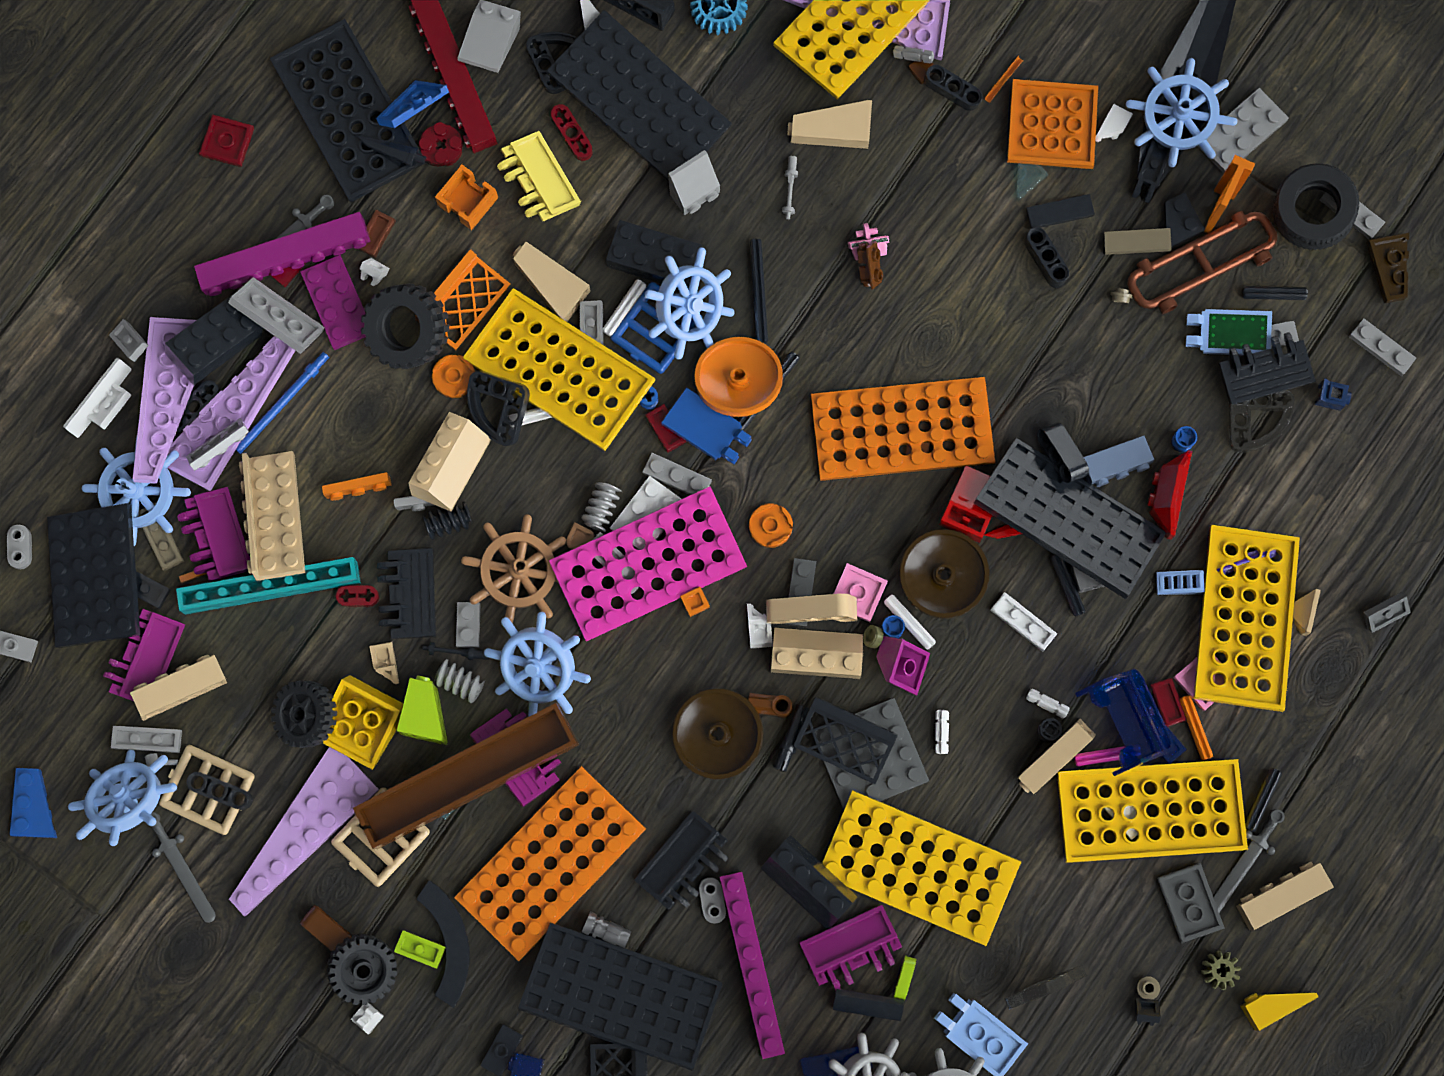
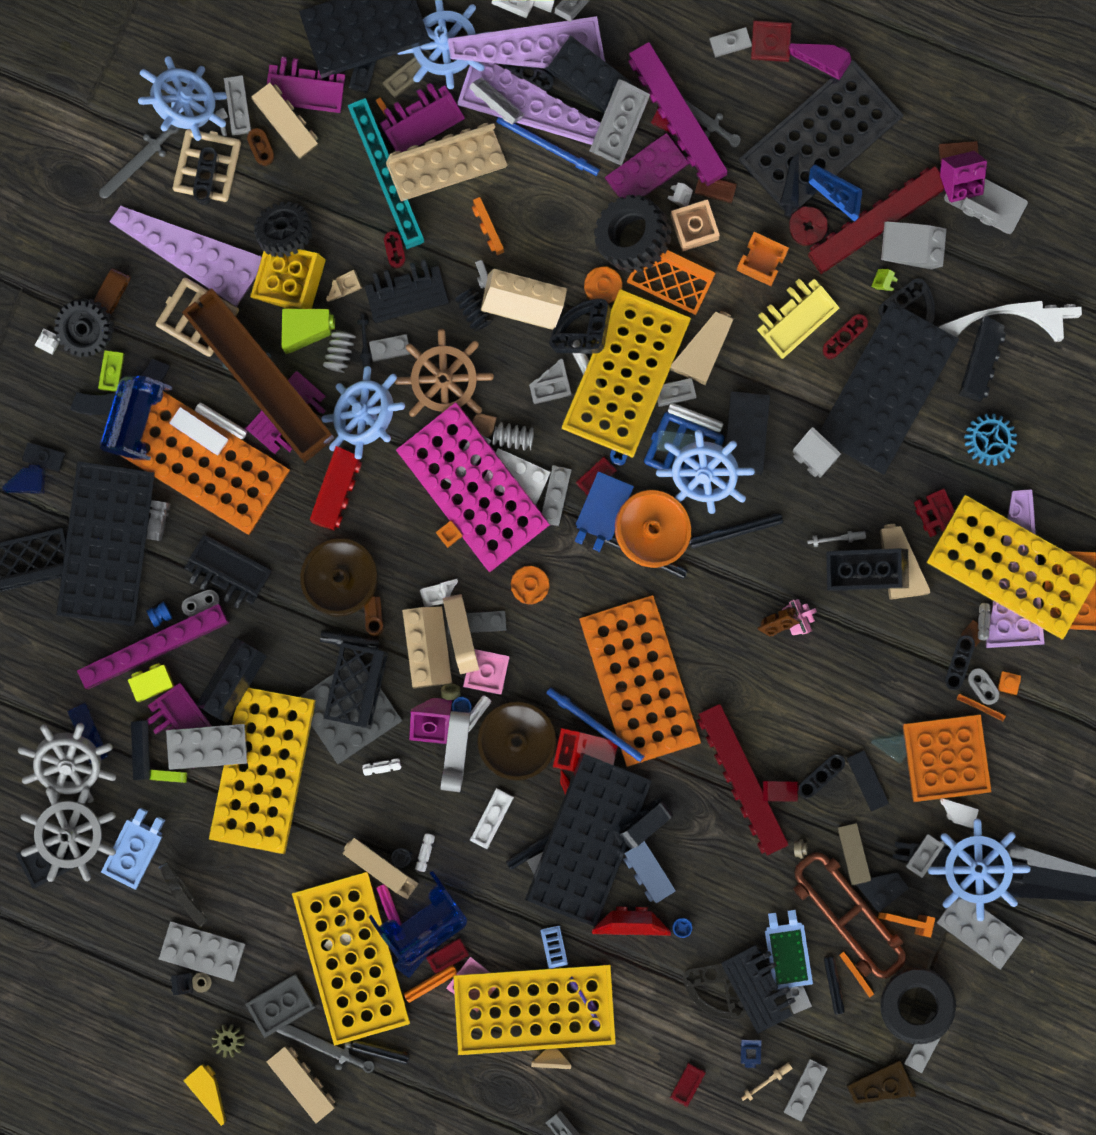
camera: 80 degrees right, 5 degrees up
blue wing [10,768,57,838] -> none
none -> clear blue windscreen [100,376,172,460]
none -> neon yellow brick [128,663,175,702]
none -> blue wheel [146,602,173,627]
none -> light grey plate [159,921,246,982]
none -> light grey plate [166,724,248,770]
none -> white tile [170,407,228,456]
none -> white axle [195,403,247,440]
none -> reddish brown plate [247,128,274,166]
none -> red slope [310,446,362,531]
none -> light grey beam [441,711,471,792]
none -> light grey wing [529,359,571,404]
none -> blue bar [546,688,644,762]
none -> clear light blue tile [656,430,696,452]
none -> light nougat brick [670,199,720,252]
none -> dark red tile [670,1063,706,1107]
none -> dark red brick [697,704,788,856]
none -> light grey plate [709,27,752,57]
none -> tan piece [741,1063,793,1101]
none -> dark red tile [763,781,798,802]
none -> magenta slope [789,44,851,80]
none -> black brick [826,548,909,591]
none -> orange piece [839,951,874,998]
none -> lime tile [871,269,897,291]
none -> light grey plate [905,834,944,878]
none -> dark red plate [914,489,955,538]
none -> light grey plate [968,669,999,705]
none -> orange plate [997,671,1021,695]

